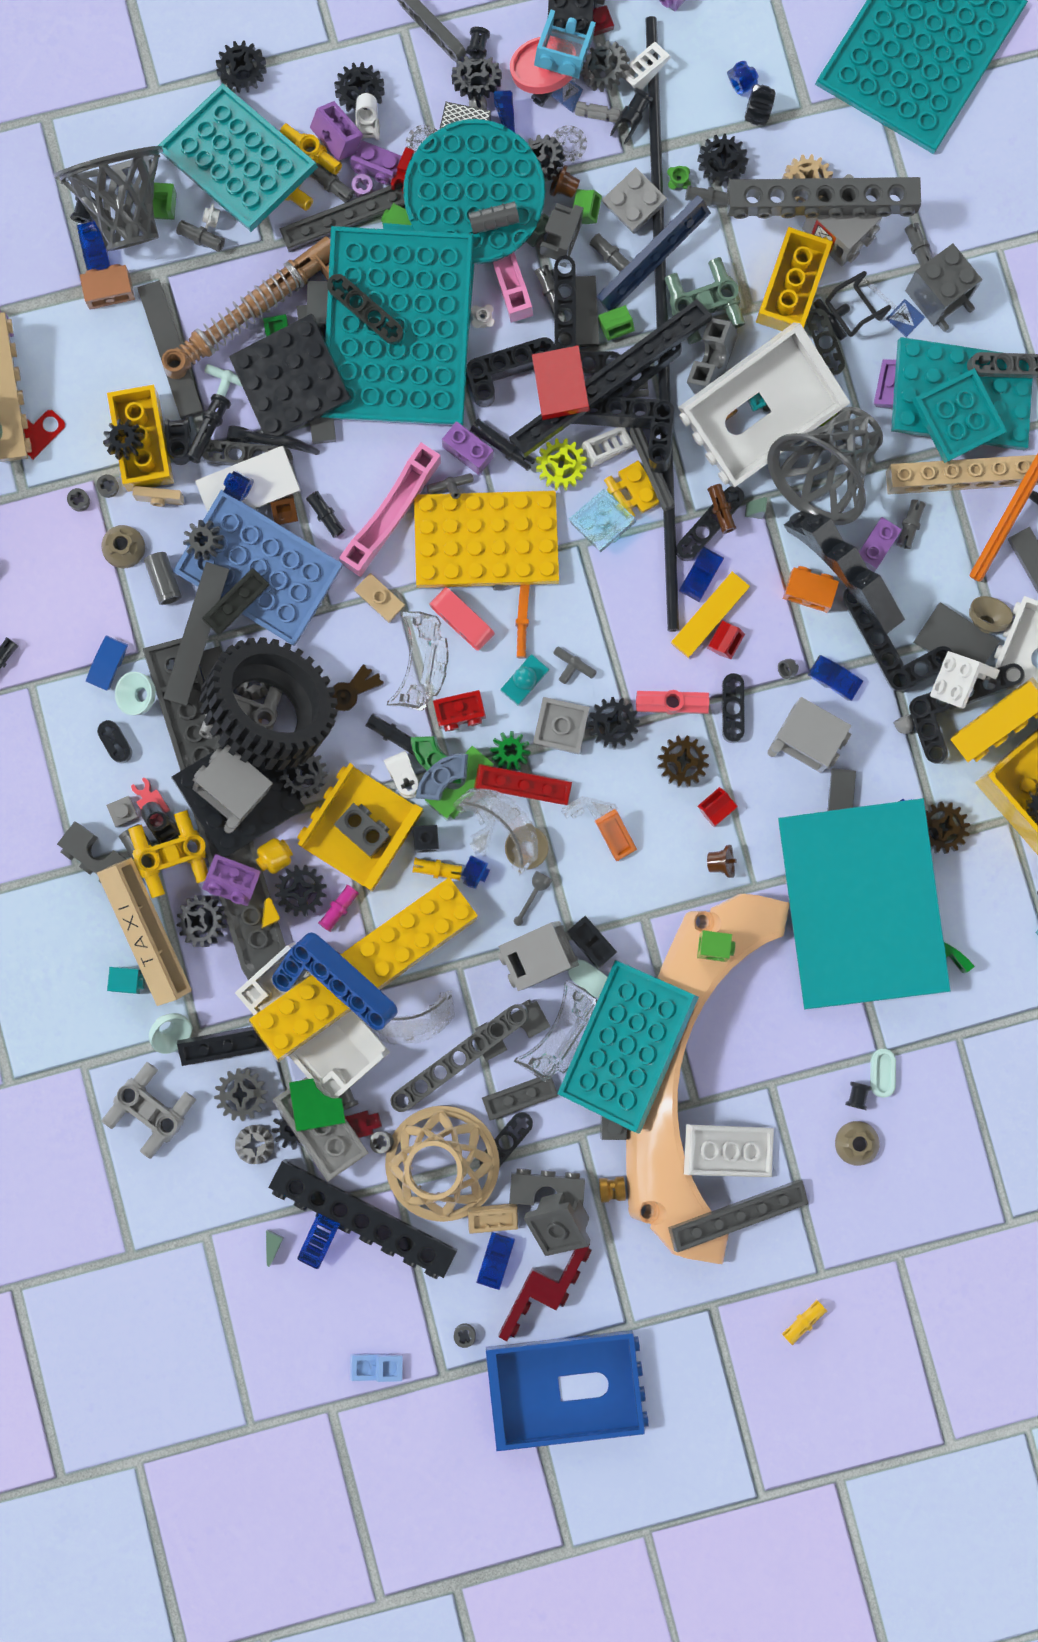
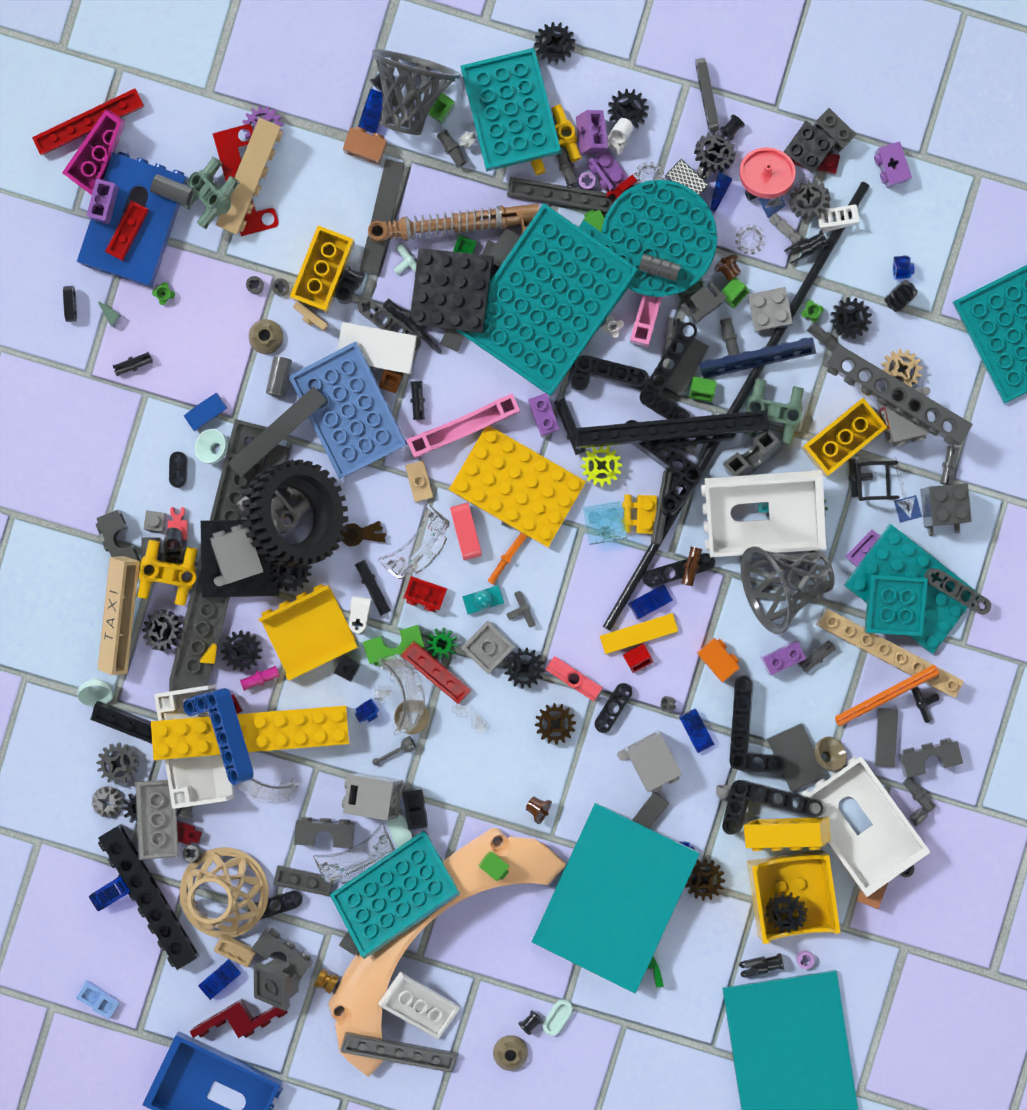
camera: 35 degrees right, 5 degrees up
light grey piece [101,1062,196,1159] -> none
black gear [103,419,145,460] -> none
teal brick [107,967,145,994] -> none
dark grey gear [183,520,225,561] -> none
black pin [185,394,231,463] -> none
pearl dark grey tile [202,568,270,635] -> none
medium lavender bracket [202,854,261,906] -> none
clear blue plate [223,471,254,501] -> none
yellow head [255,838,293,874] -> none
sand green piece [266,1229,284,1267] -> none
green tile [289,1078,346,1132] -> none
pearl dark grey beam [327,274,403,345] -> none
dark grey brick [334,803,390,859] -> none
dark grey beam [390,1004,529,1112] -> none
green tile [411,736,461,784] -> none
yellow pin [412,857,462,881] -> none
sand blue tile [416,754,468,800] -> none
dark grey piece [427,473,474,499] -> none
dark grey bush [453,1323,476,1348] -> none
black gear [528,134,565,181] -> none
tile [532,345,590,420] -> none
medium azure window [534,10,596,79] -> none
white slope [580,427,634,468] -> none
orange tile [594,809,637,862] -> none
red piece [697,787,738,827] -> none
sand green piece [745,497,768,519] -> none
black arch [784,511,905,634] -> none
pearl dark grey beam [806,309,845,375] -> none
white bracket [930,651,1000,709] -> none

